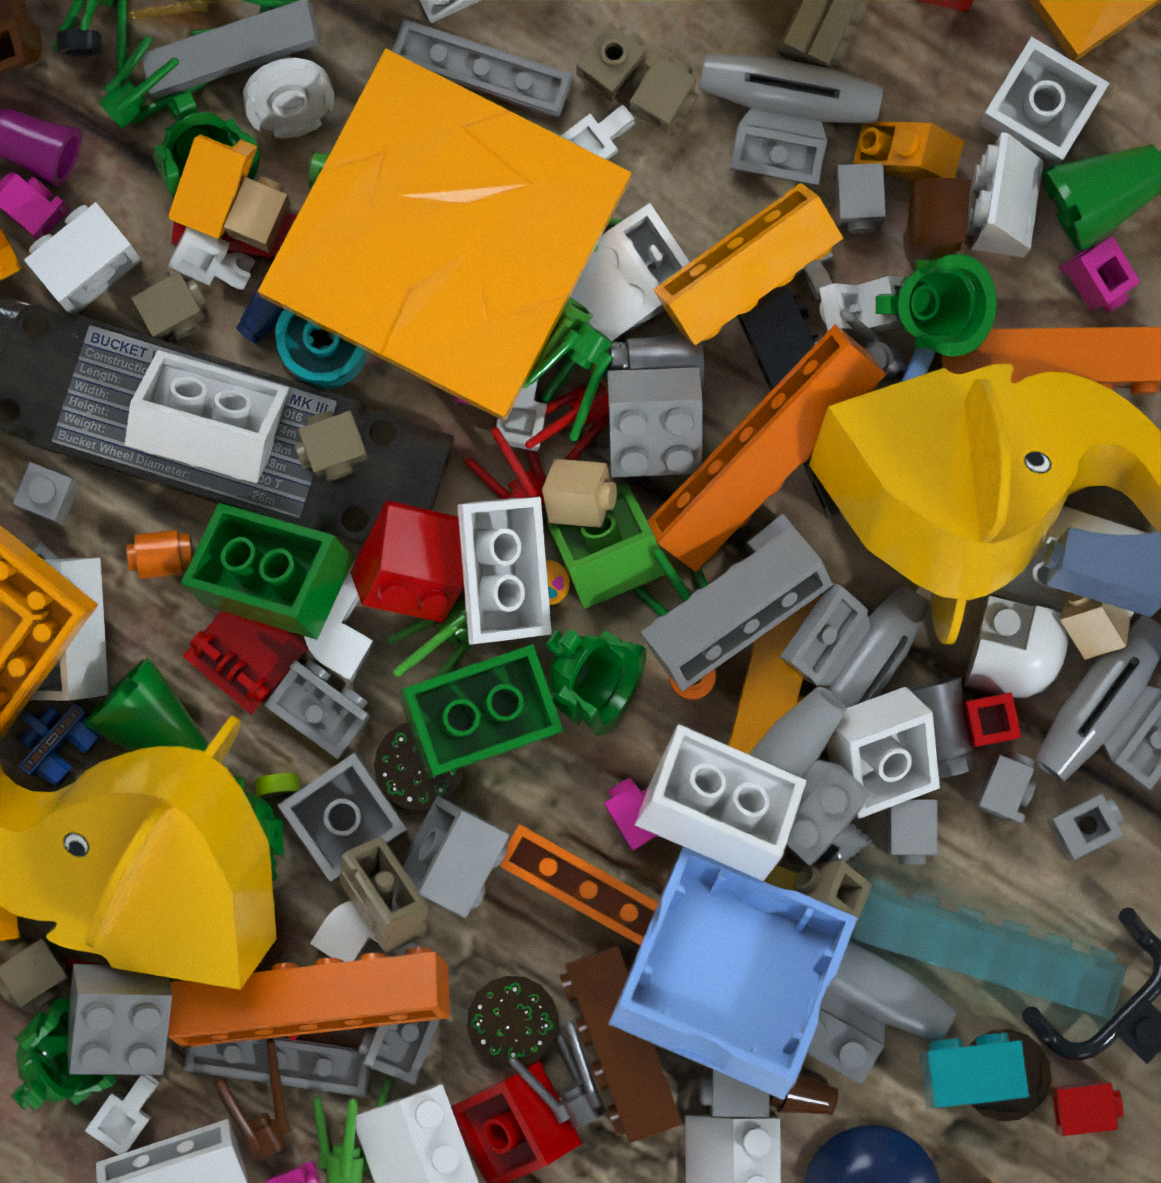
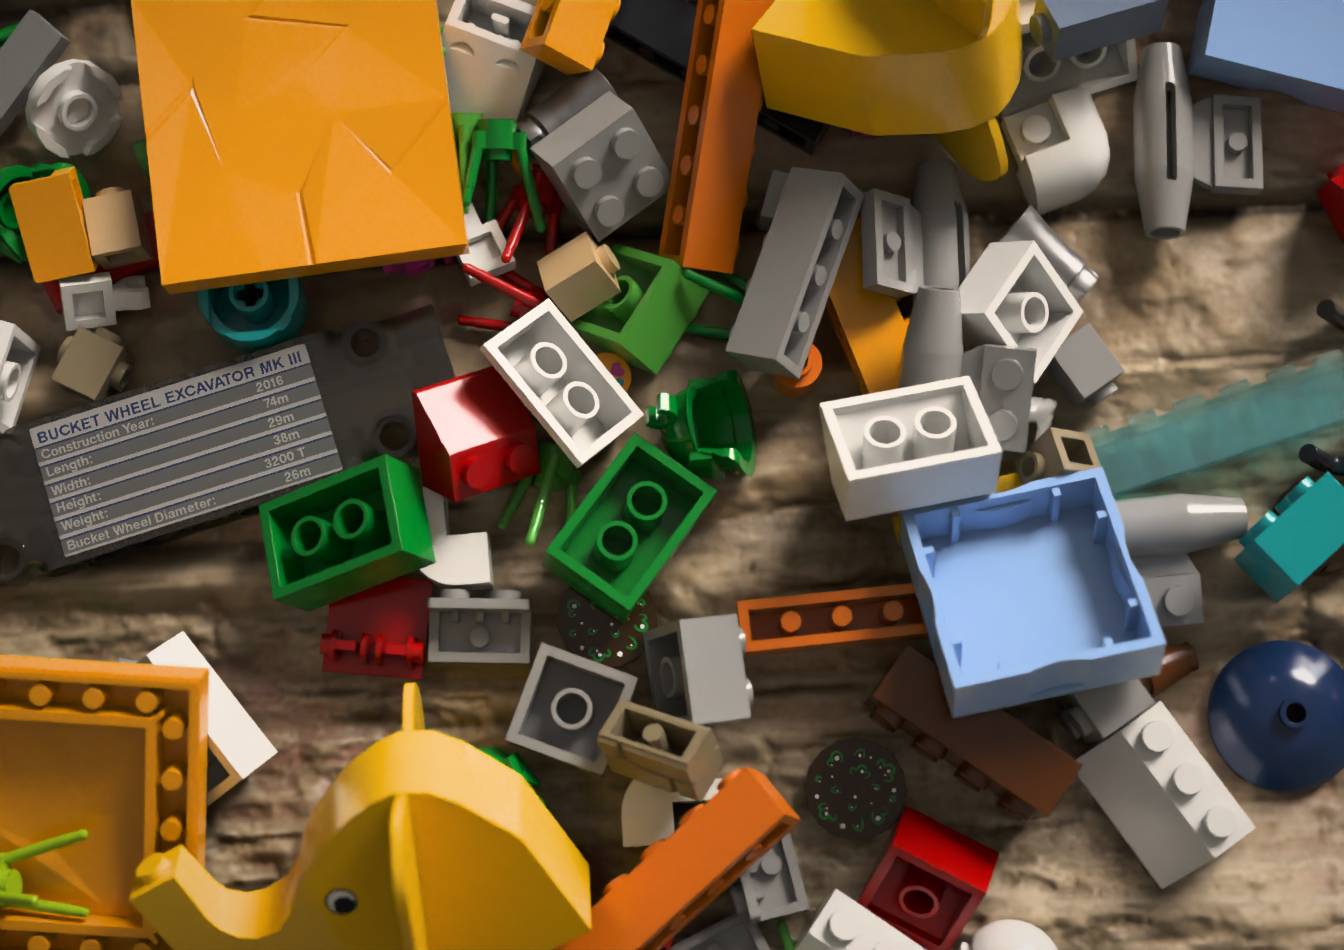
camera: 35 degrees left, 5 degrees down
light grey brick [13,462,80,526] -> none
blue hips [19,704,103,786] -> none
green cone [84,657,209,752] -> none
white slope [125,350,289,483] -> none
orange brick [126,529,194,579] -> none
dark blue cone [235,281,283,345] -> none
lime tile [255,773,302,799] -> none
dark tan brick [294,411,369,481] -> none
flat silver plant [509,1019,605,1129] -> none
dark pink brick [604,777,658,851] -> none
red brick [963,692,1022,748] -> none
light grey brick [974,751,1037,824] -> none
light grey brick [1047,794,1124,860] -> none
tan brick [1060,591,1130,660] -> none

